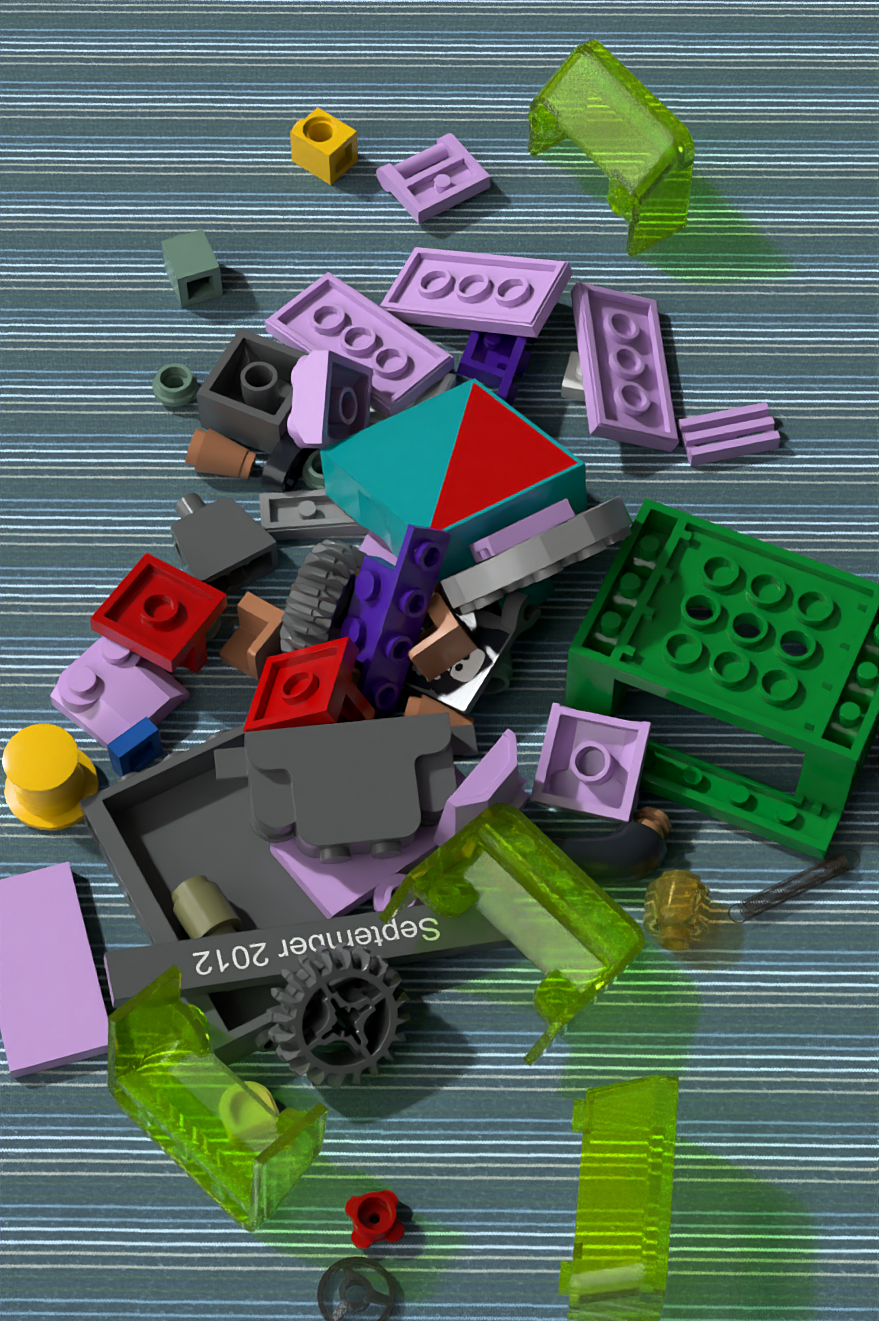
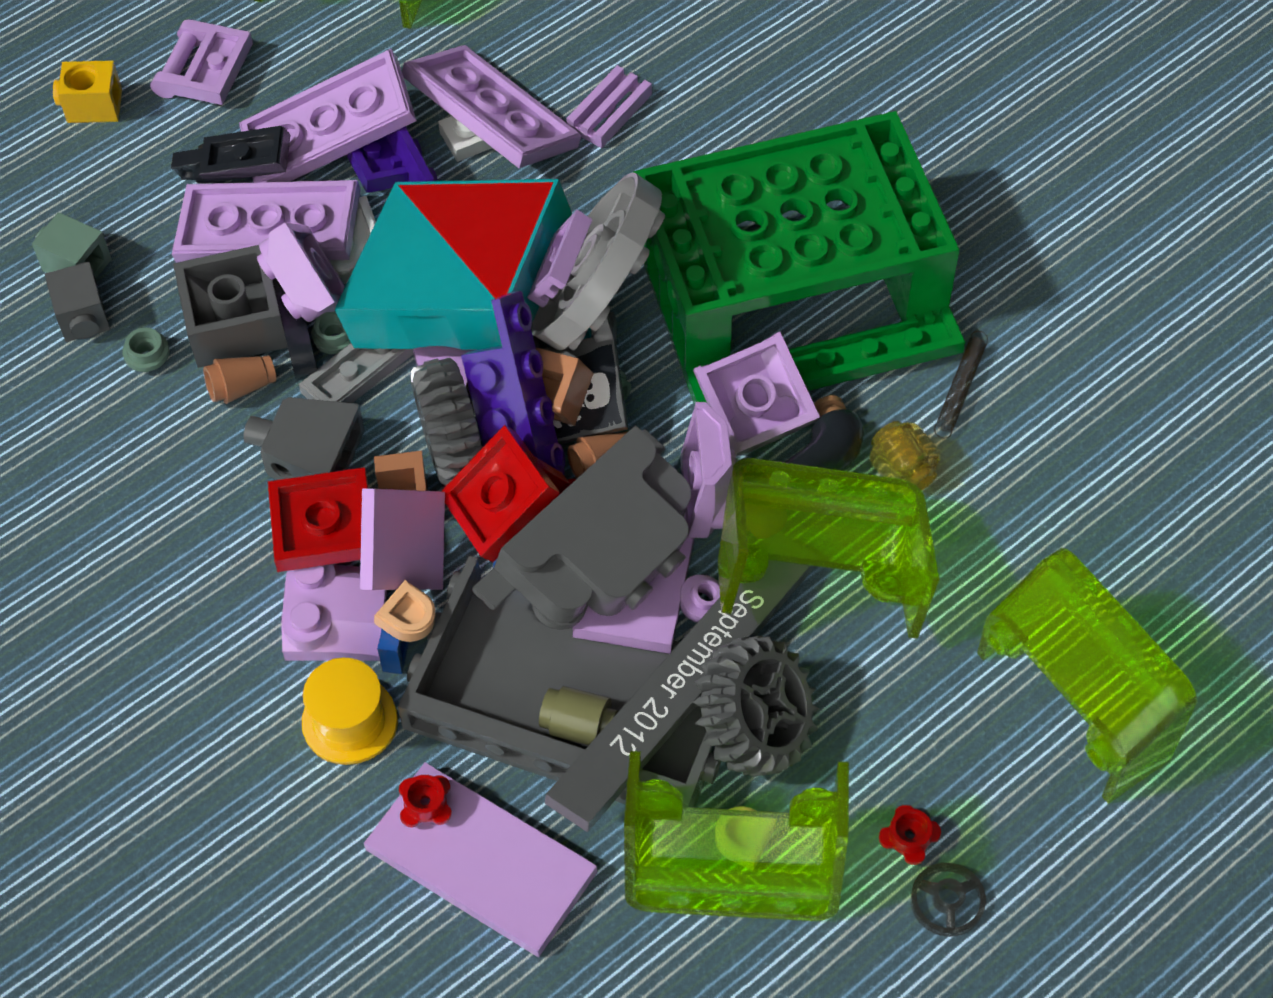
camera: 40 degrees left, 0 degrees up
none -> dark grey brick [45,262,110,342]
none -> black hinge [171,126,291,184]
none -> lavender tile [360,489,445,590]
none -> light nougat tile [374,580,435,642]
none -> red plate [399,775,452,828]

